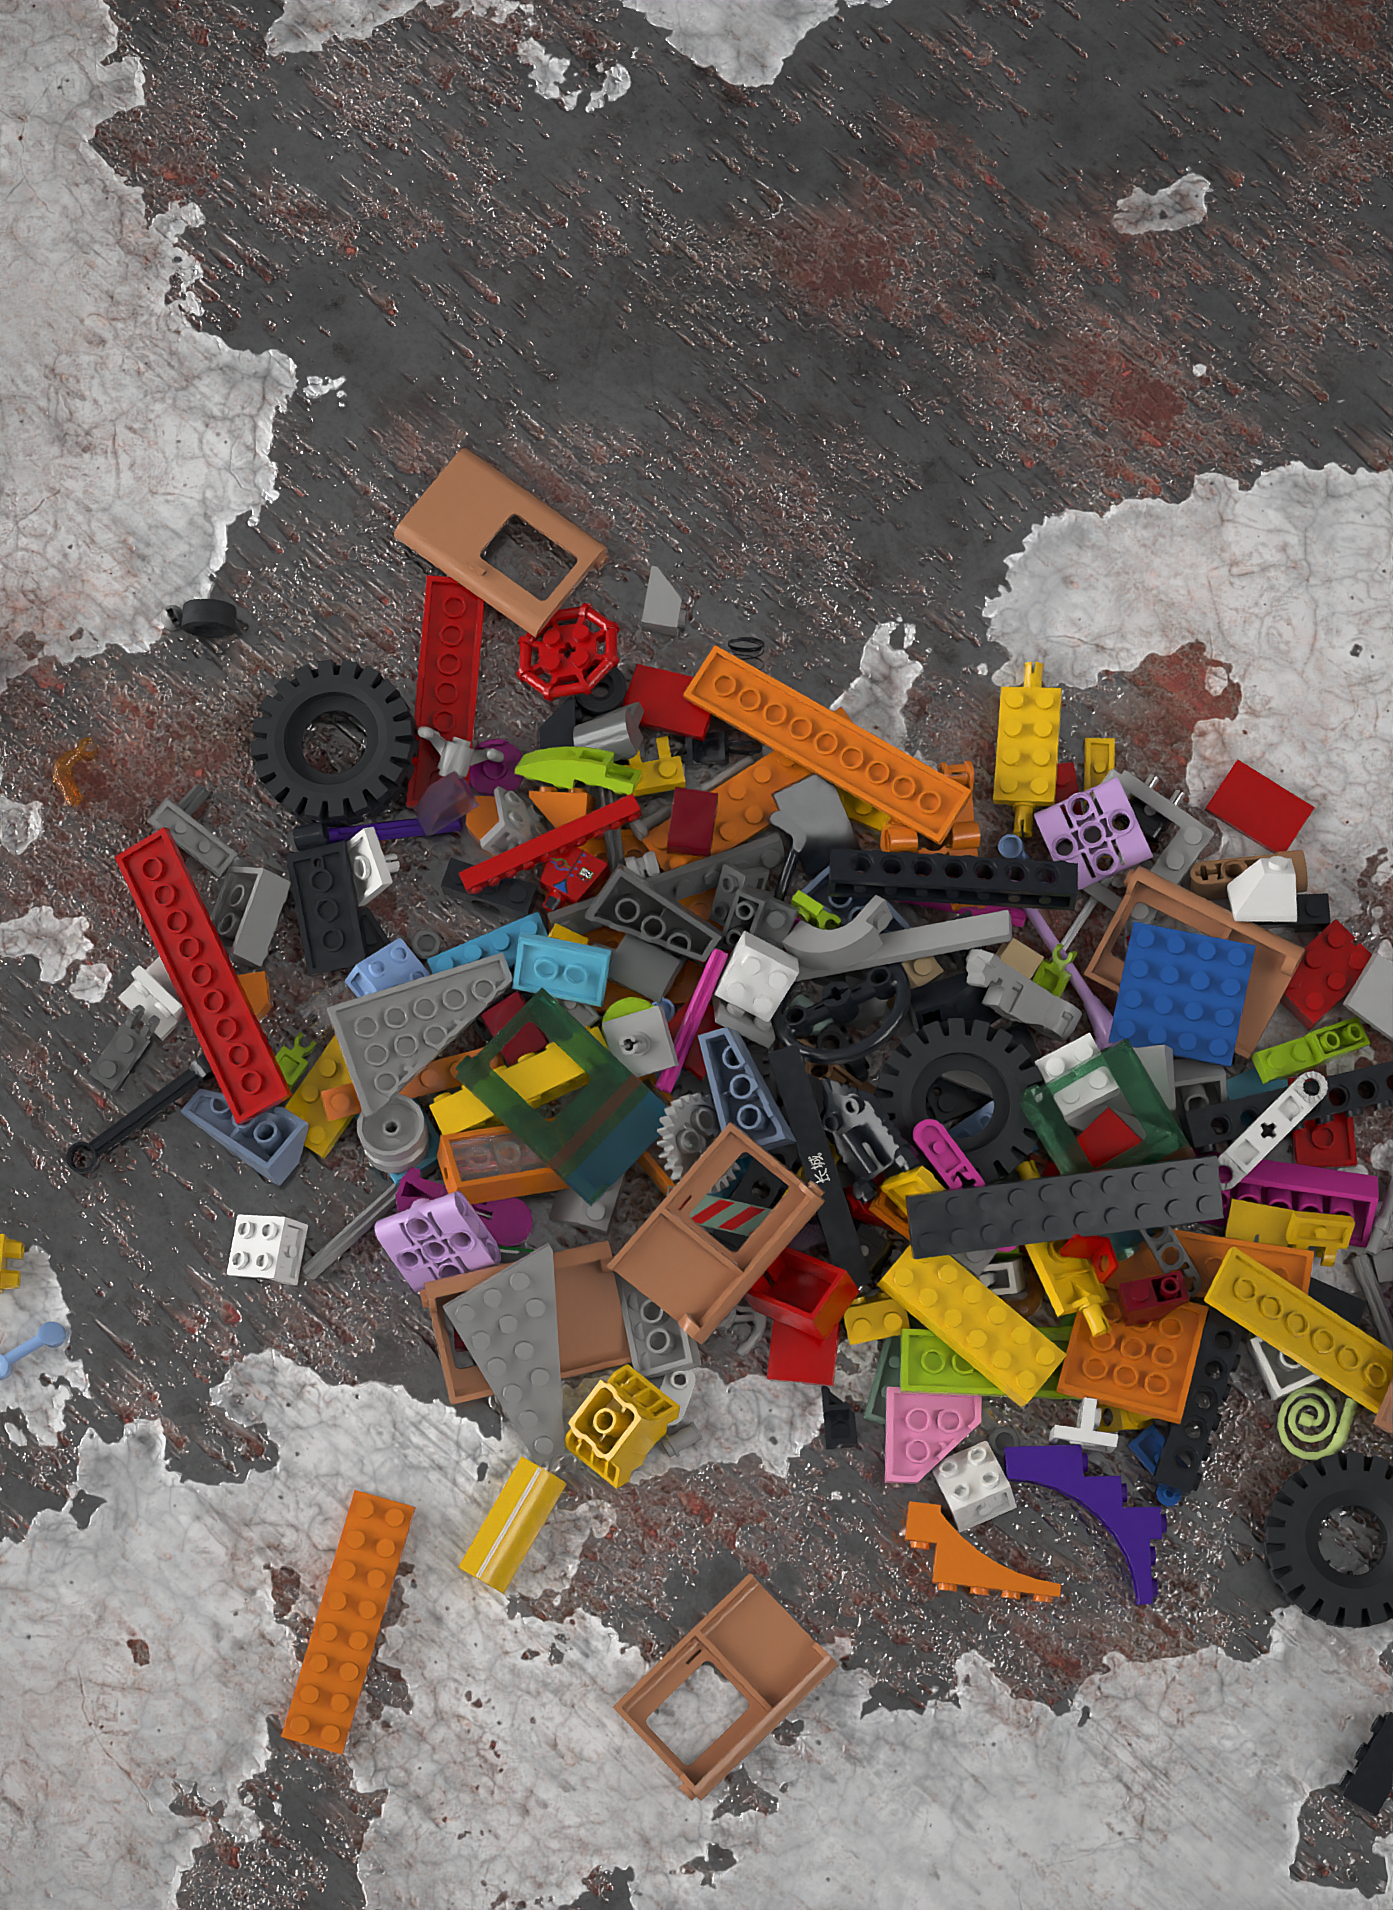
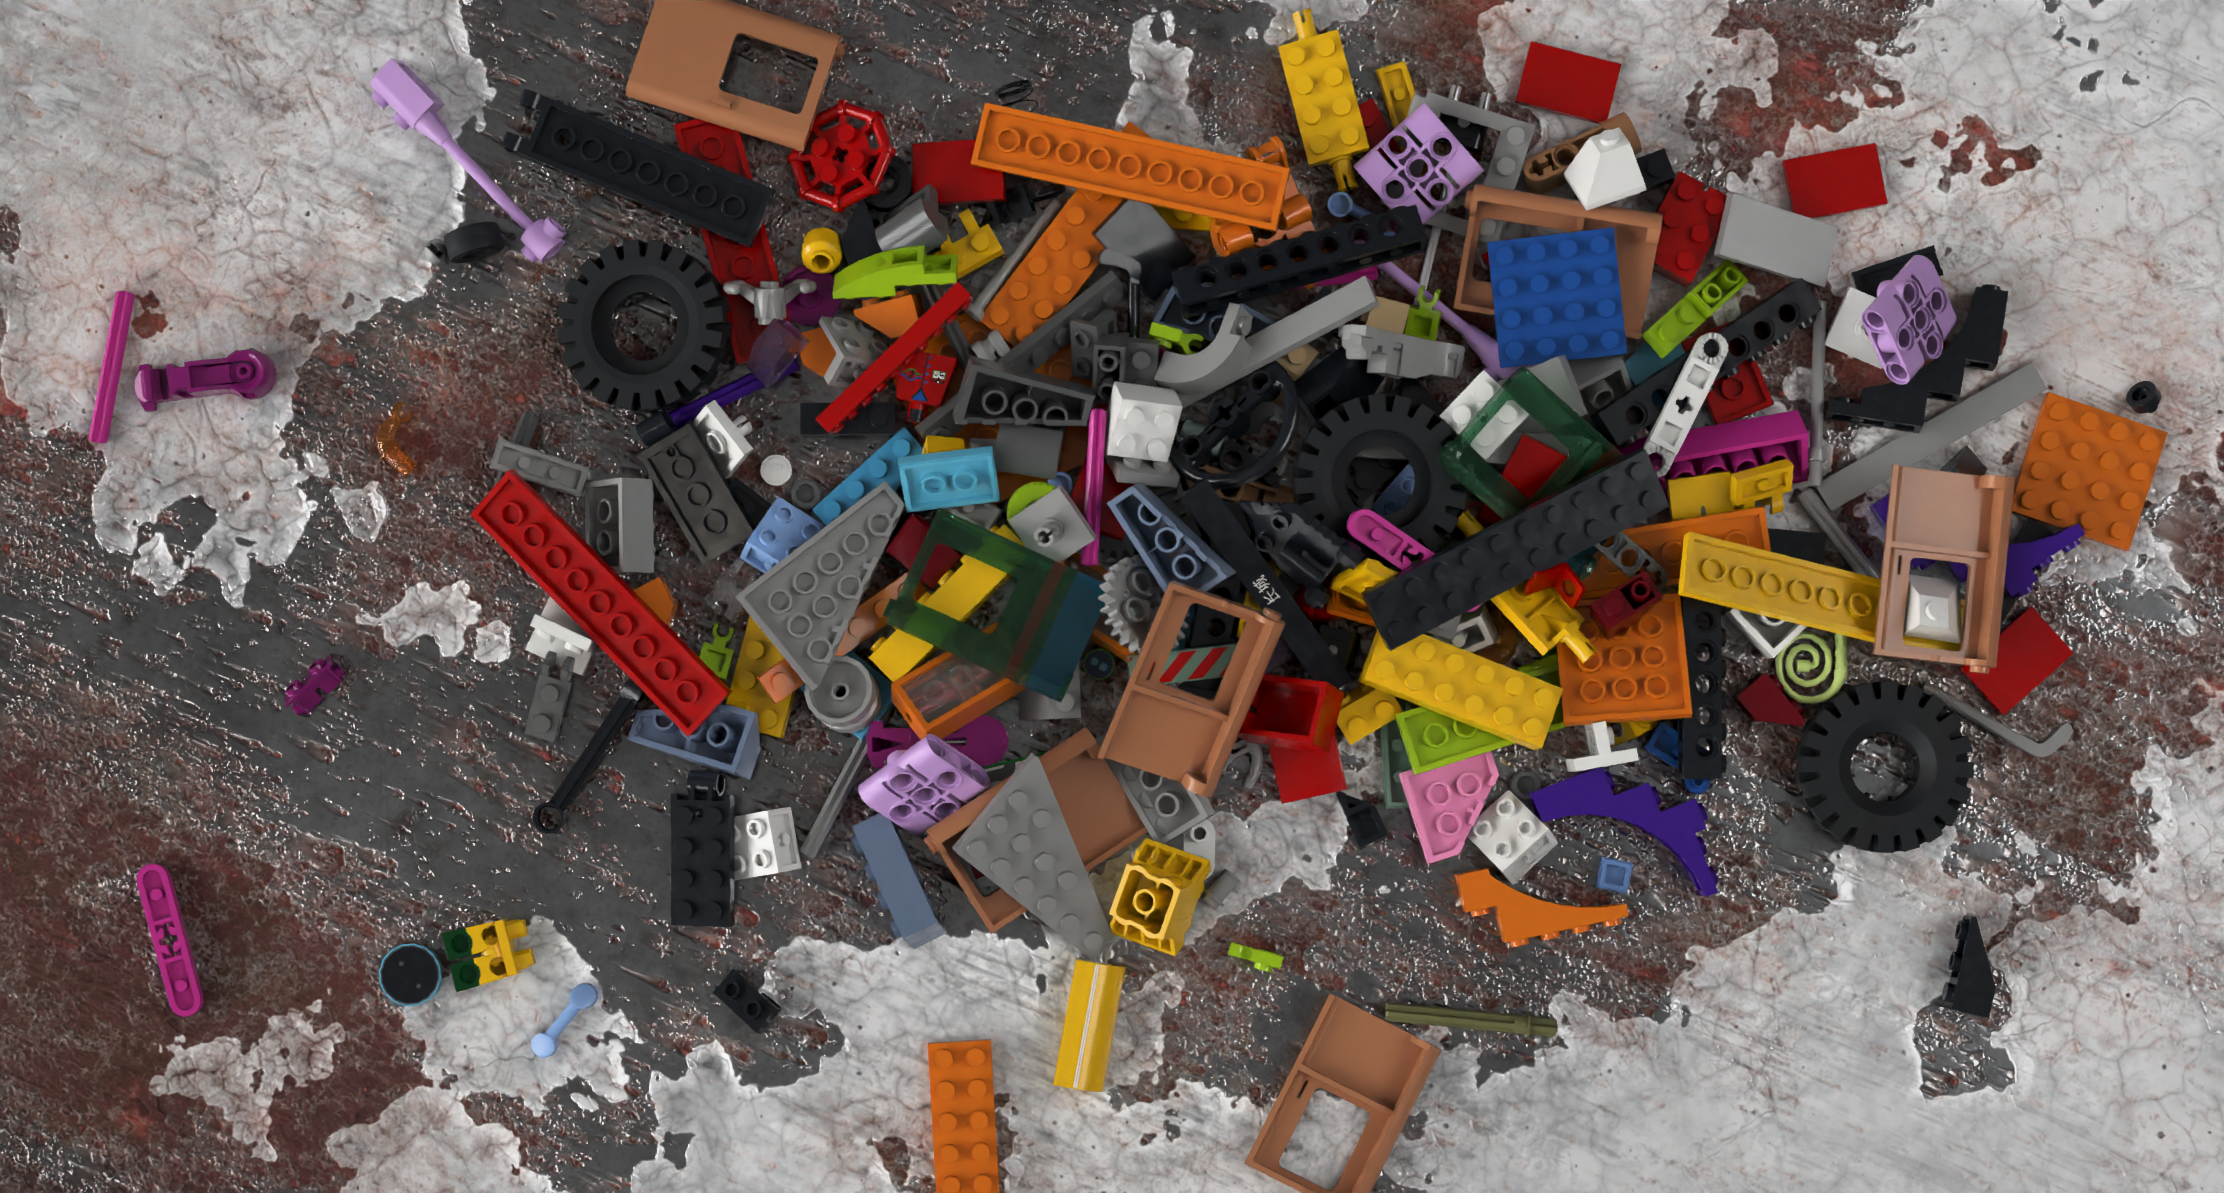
camera: 15 degrees left, 10 degrees up
light grey slope [641,566,687,637] -> none
dark red piece [667,787,719,857] -> none
none -> lavender bar [370,58,567,263]
none -> black hinge [500,88,776,249]
none -> black hinge [671,770,734,927]
none -> black plate [713,969,782,1034]
none -> white piece [760,454,792,486]
none -> yellow head [801,227,843,274]
none -> sand blue wedge [851,813,947,949]
none -> dark blue tile [1083,649,1115,680]
none -> lime plate [1228,942,1283,973]
none -> olive axle [1385,1002,1558,1038]
none -> medium blue tile [1595,857,1633,894]
none -> dark red slope [1731,673,1806,726]

